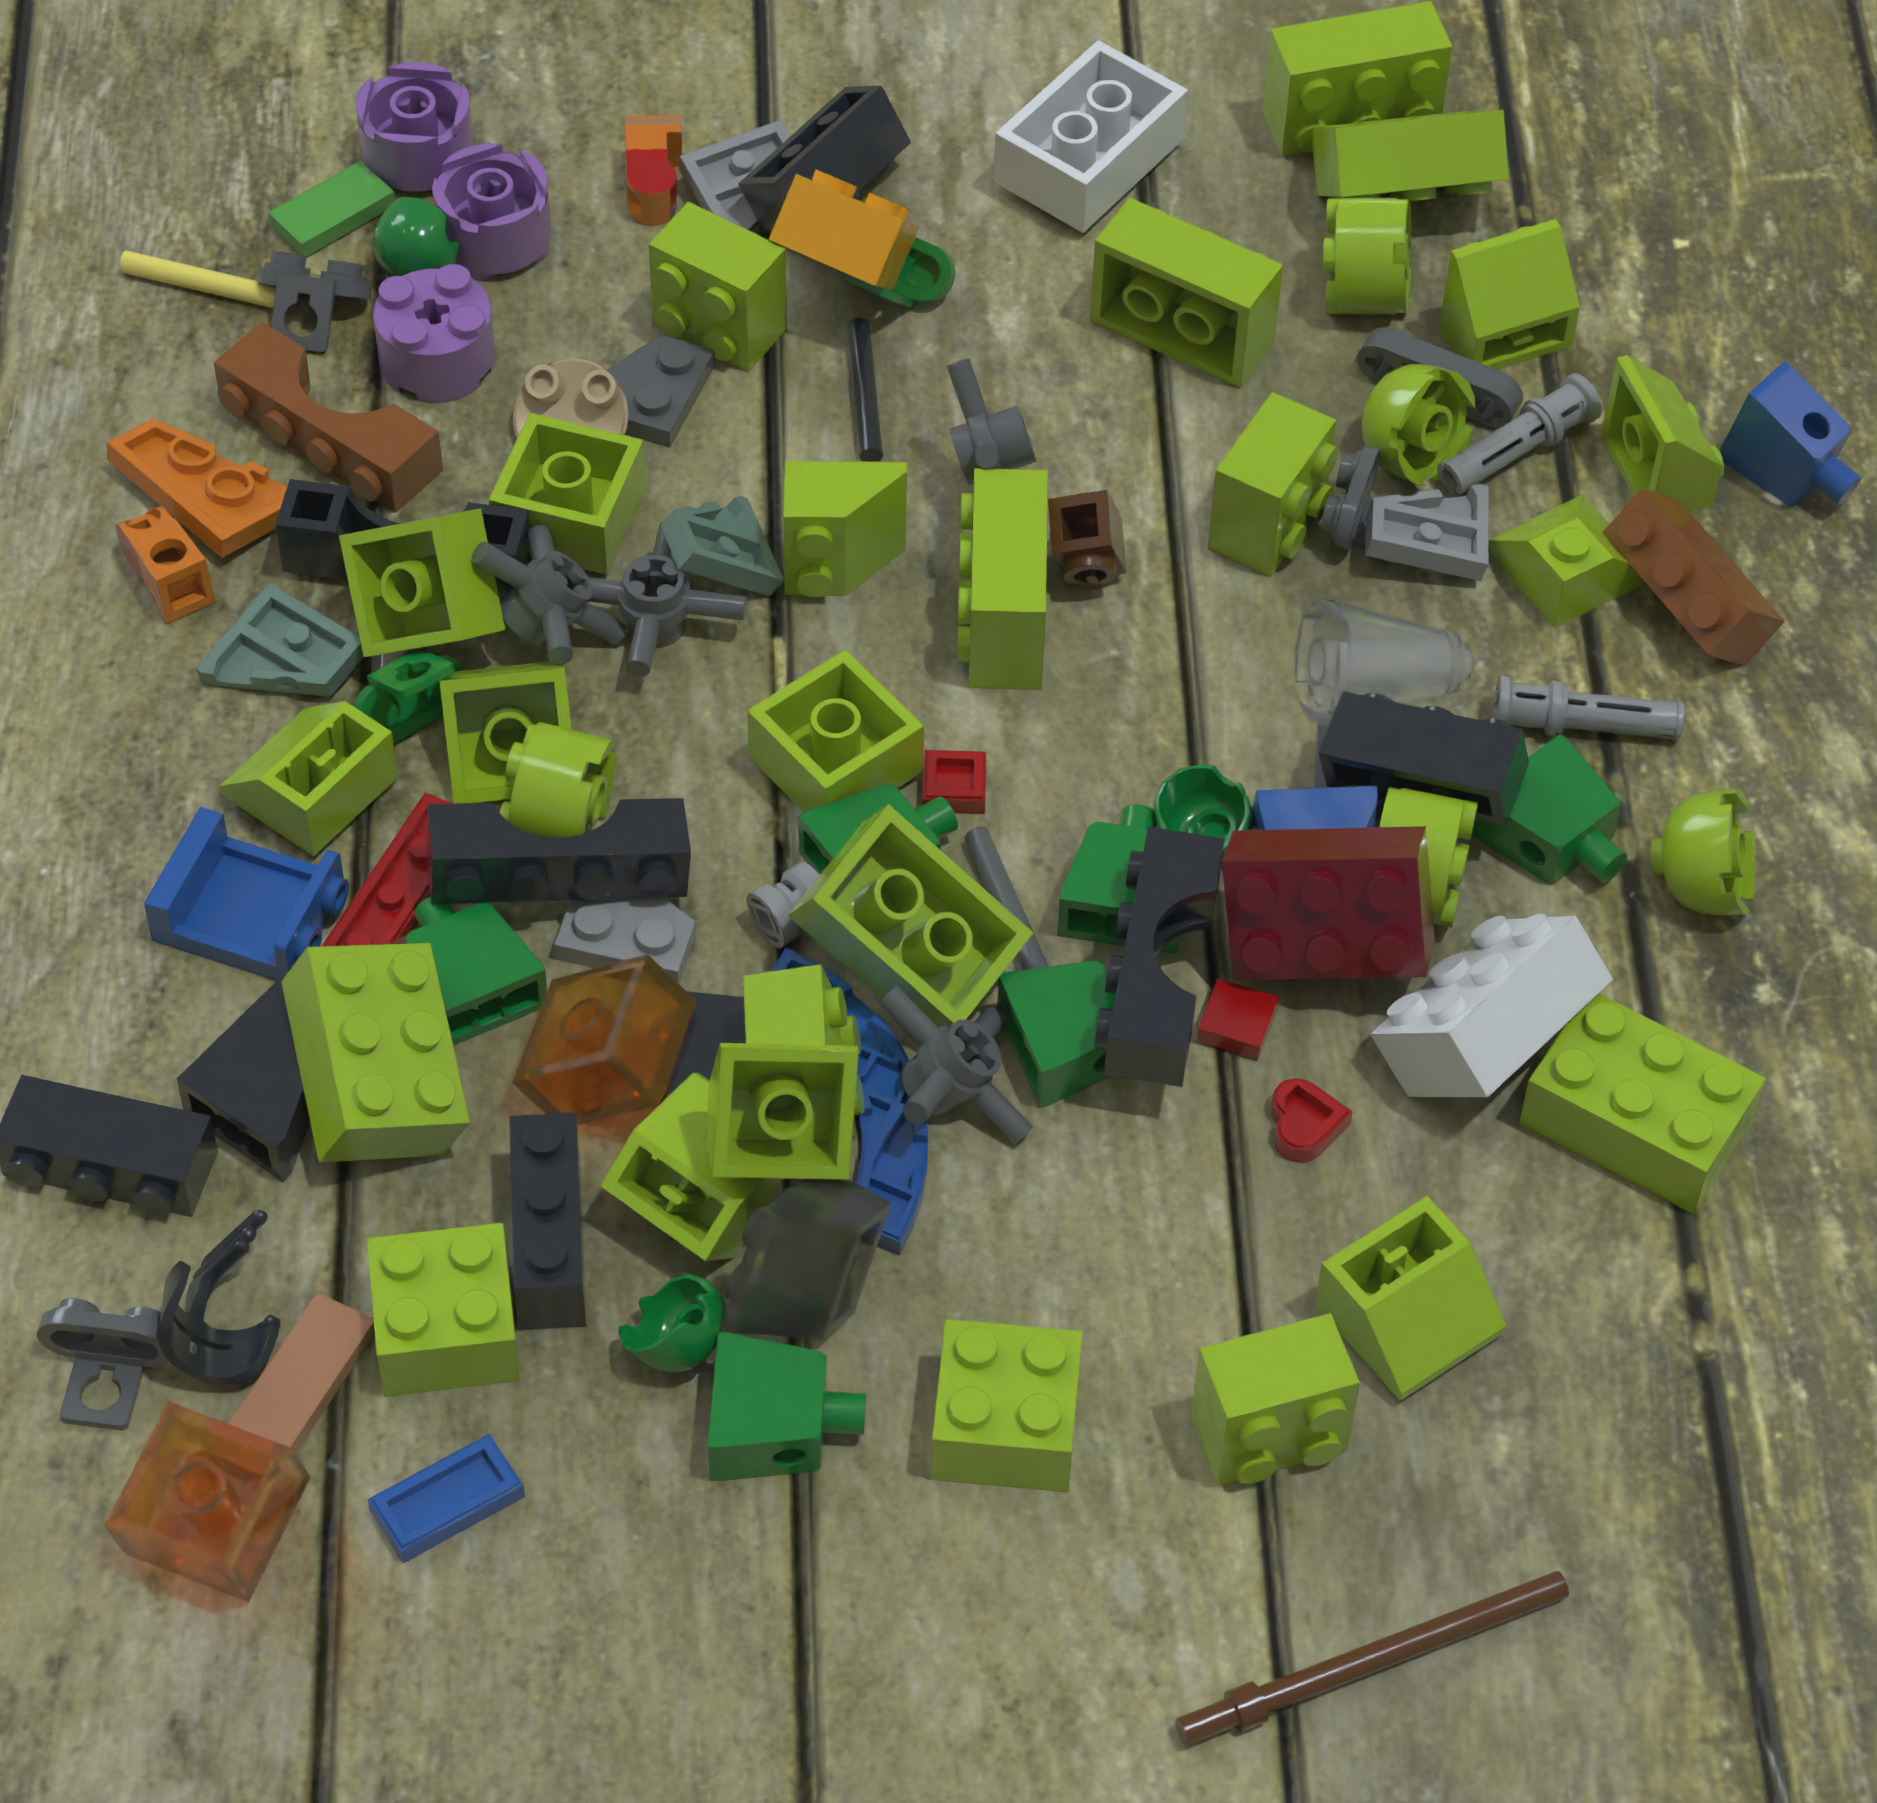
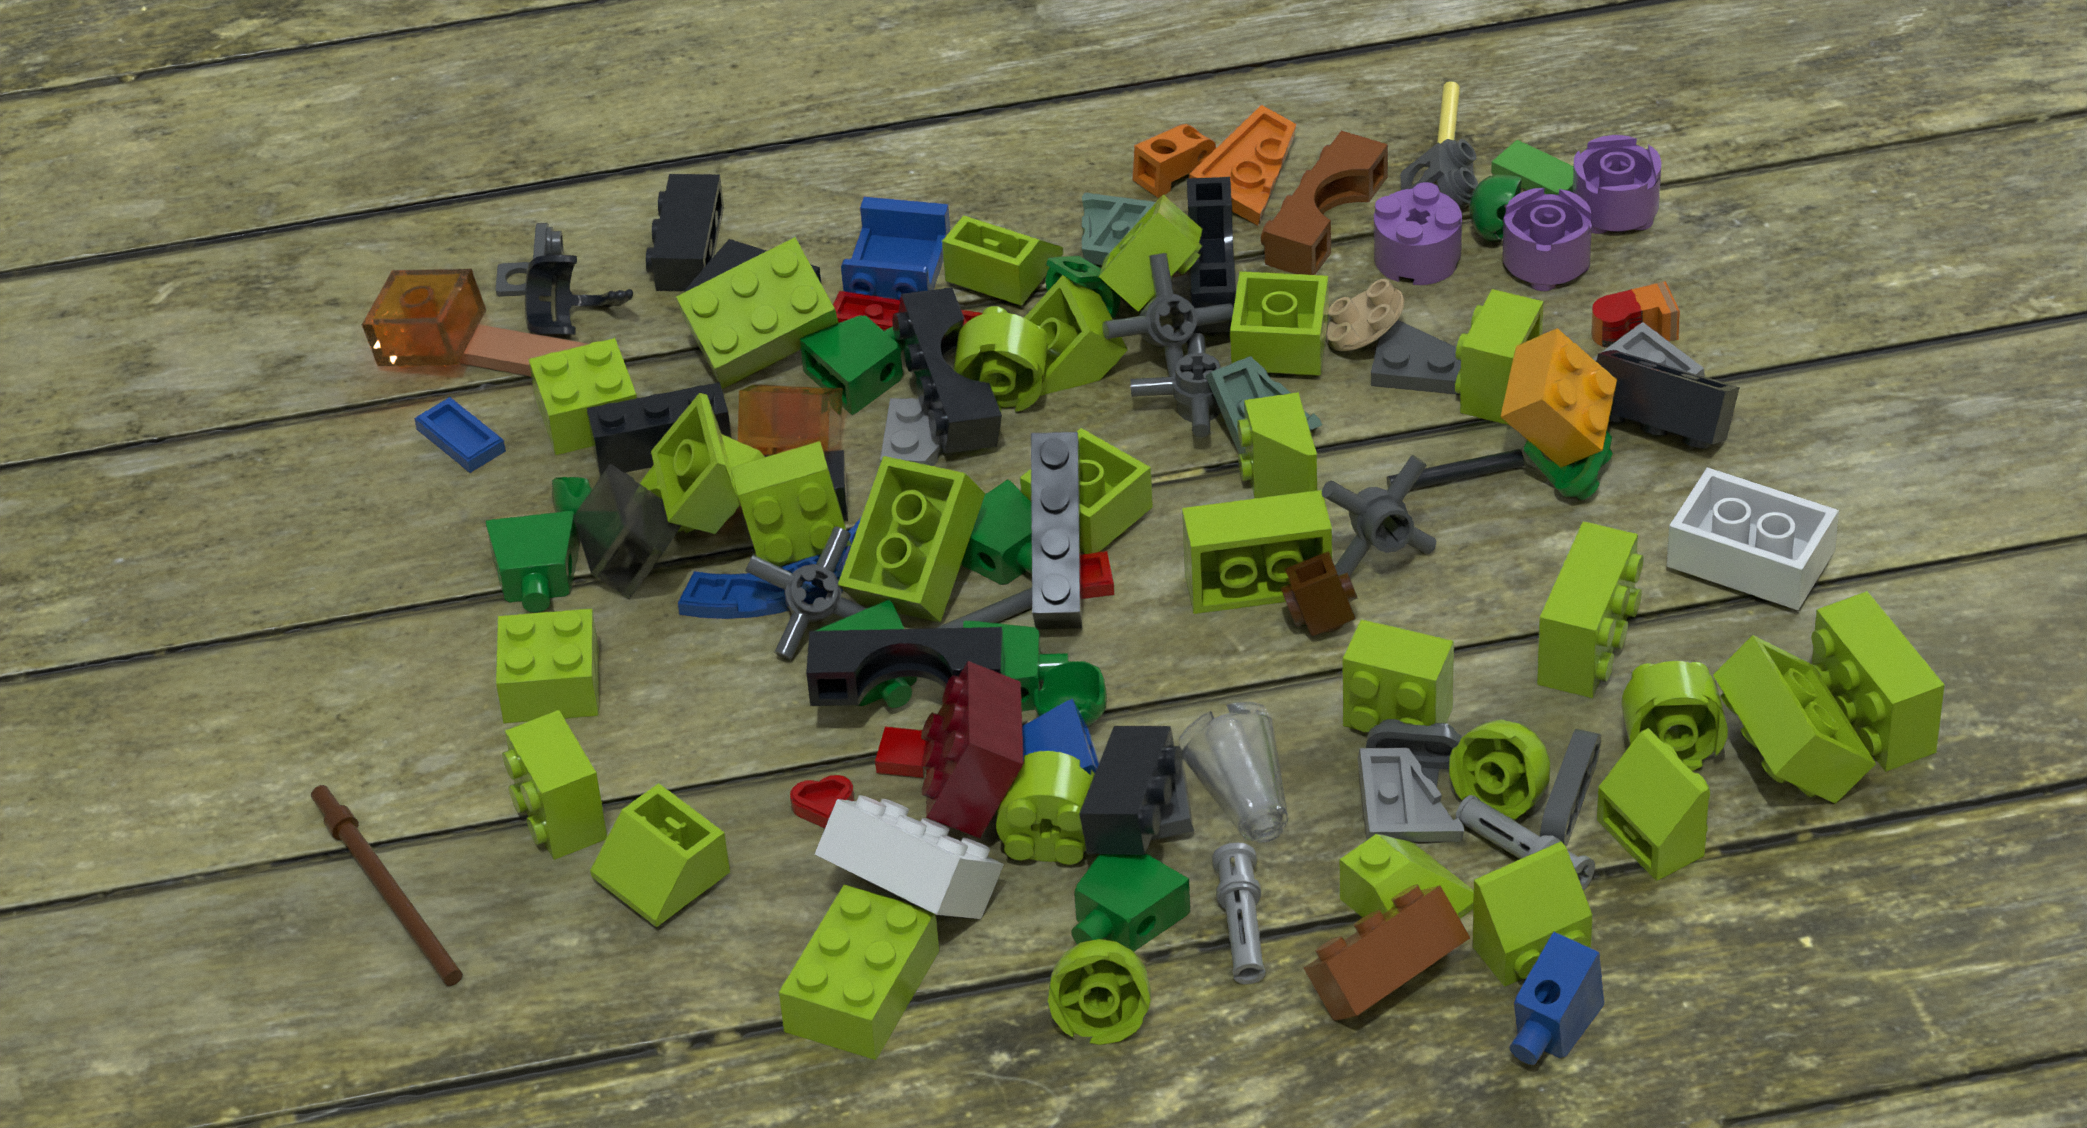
camera: 85 degrees right, 10 degrees down
none -> arch [1031,432,1082,629]

